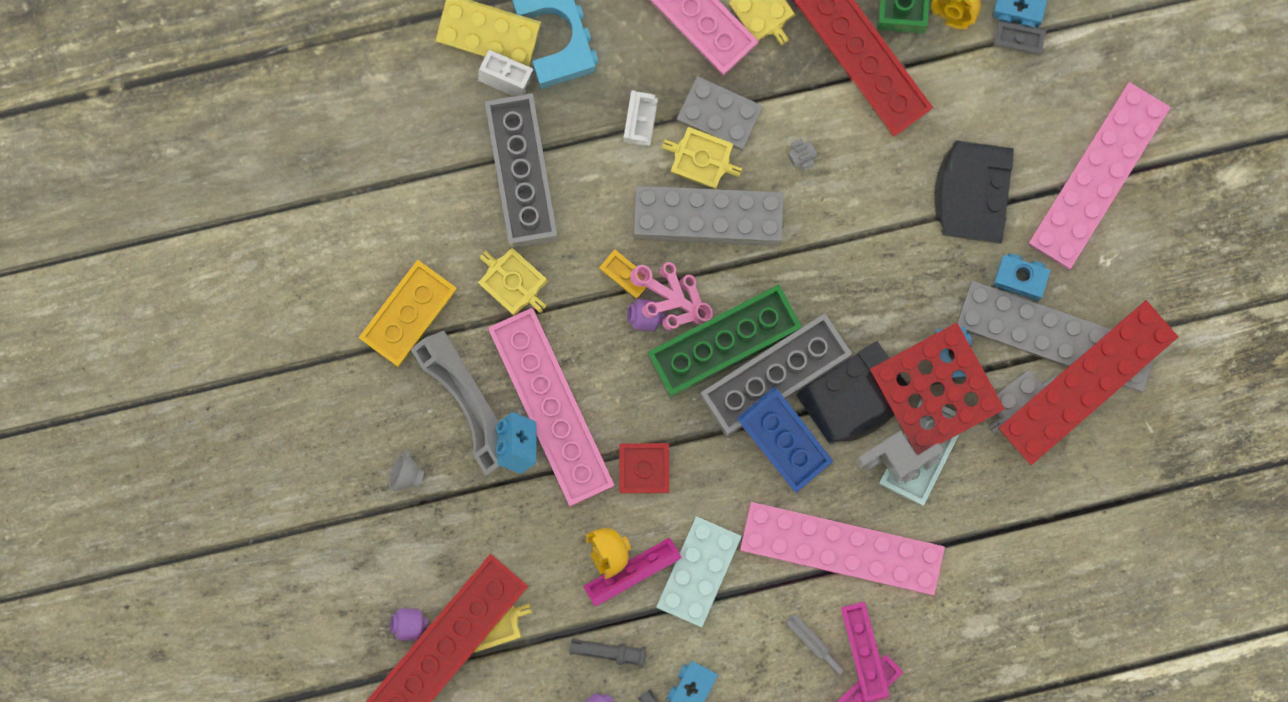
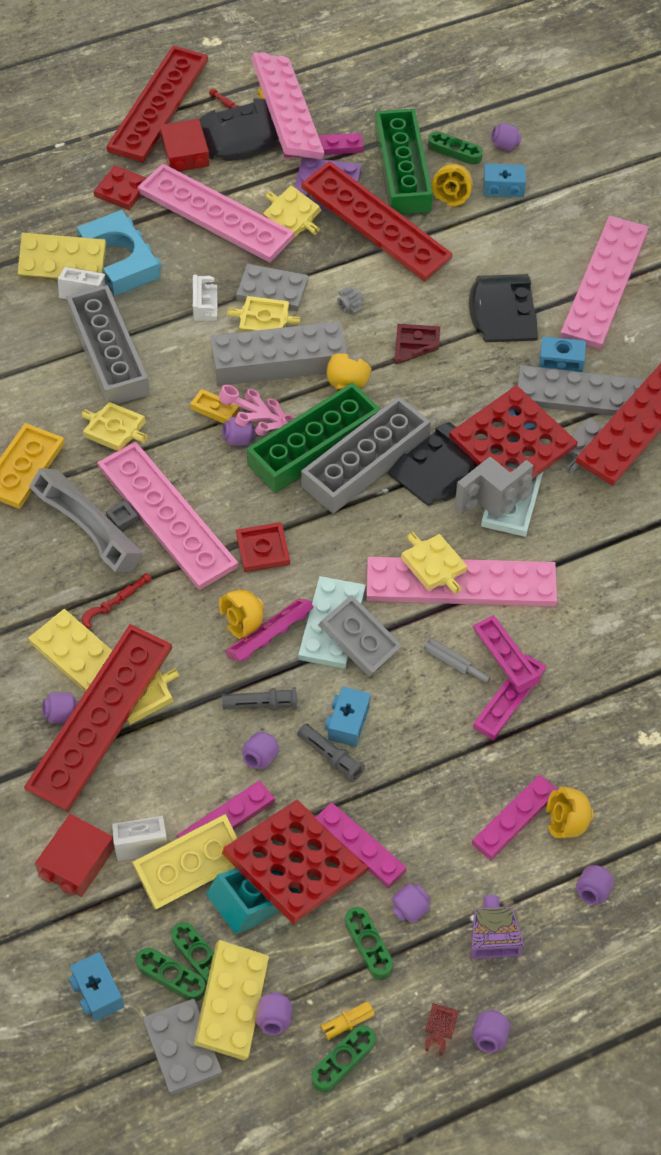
camera: 10 degrees left, 25 degrees down
light grey piece [389,448,424,491] -> none
dark azure brick [496,412,536,474] -> none
blue plate [737,387,833,493] -> none
dark grey plate [993,21,1046,56] -> none
none -> light yellow plate [28,609,112,692]
none -> red piece [81,573,152,628]
none -> dark grey plate [106,500,138,531]
none -> light grey plate [318,595,402,677]
none -> yellow cylinder [326,353,371,392]
none -> dark red wing [394,324,441,364]
none -> light yellow plate [401,532,467,595]

